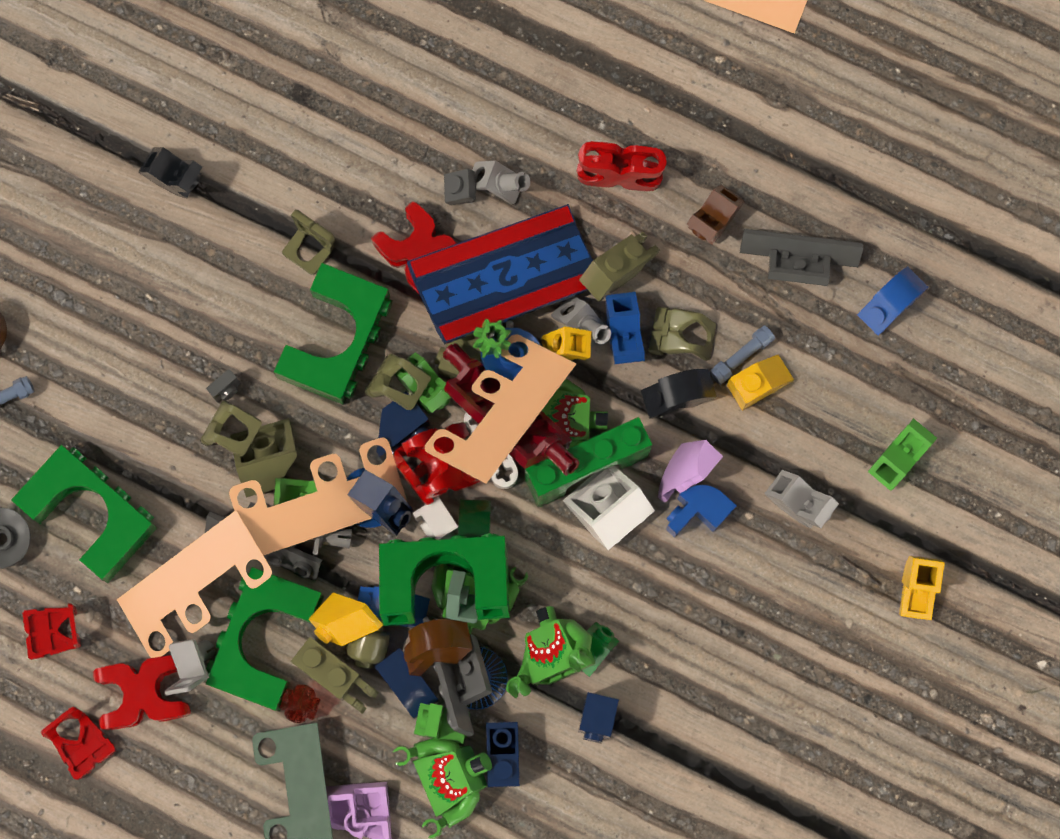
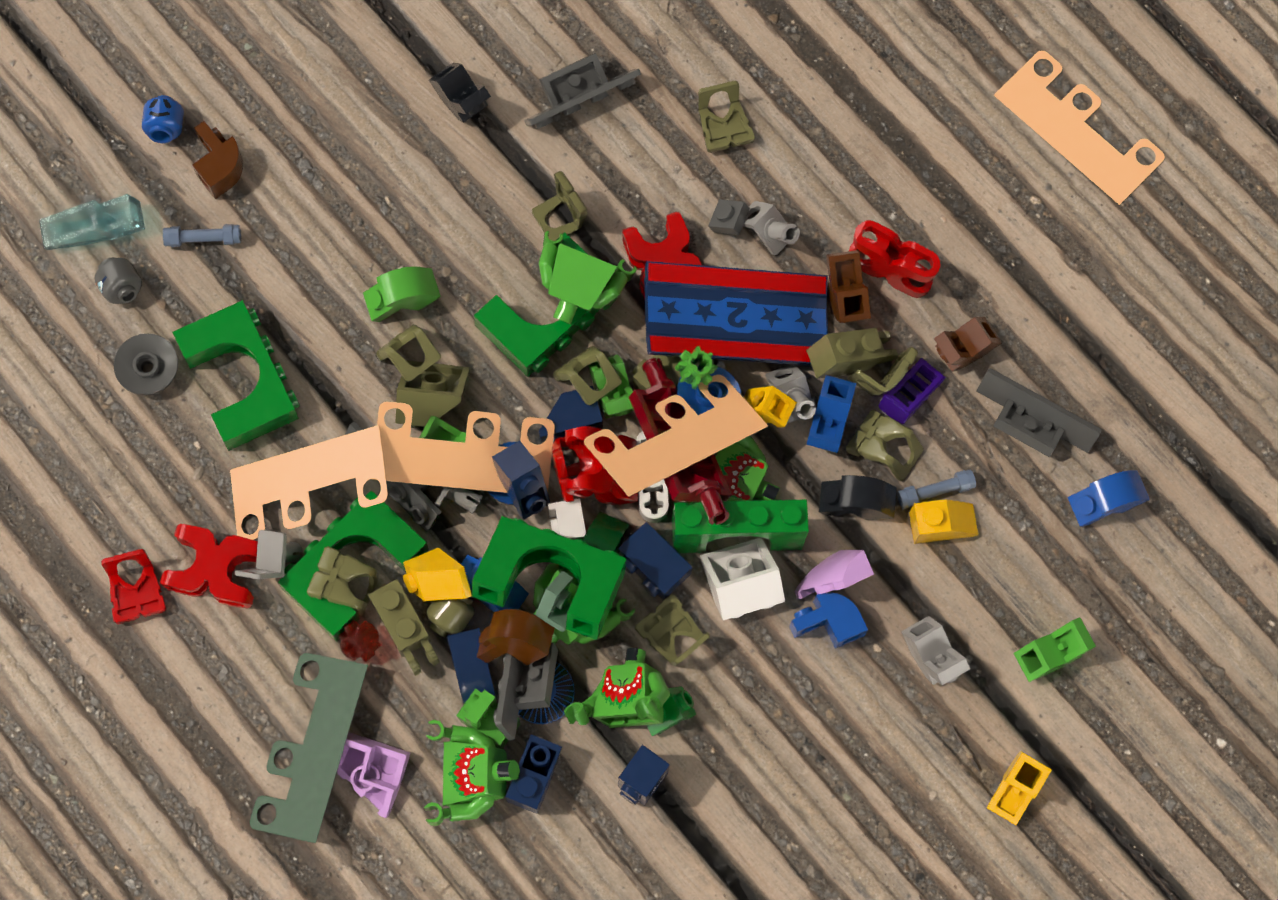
camera: 20 degrees right, 5 degrees down
red piece [22,603,81,660] -> none
dark grey plate [206,369,241,403] -> none
none -> olive piece [307,546,378,617]
none -> bright green brick [363,266,441,322]
none -> dark grey bracket [524,53,641,129]
none -> bright green torso [539,231,637,324]
none -> dark blue brick [618,522,692,601]
none -> olive piece [635,594,710,666]
none -> olive piece [698,81,755,153]
none -> reddish brown brick [826,250,871,323]
none -> olive piece [847,347,918,396]
none -> dark purple slope [878,358,946,425]

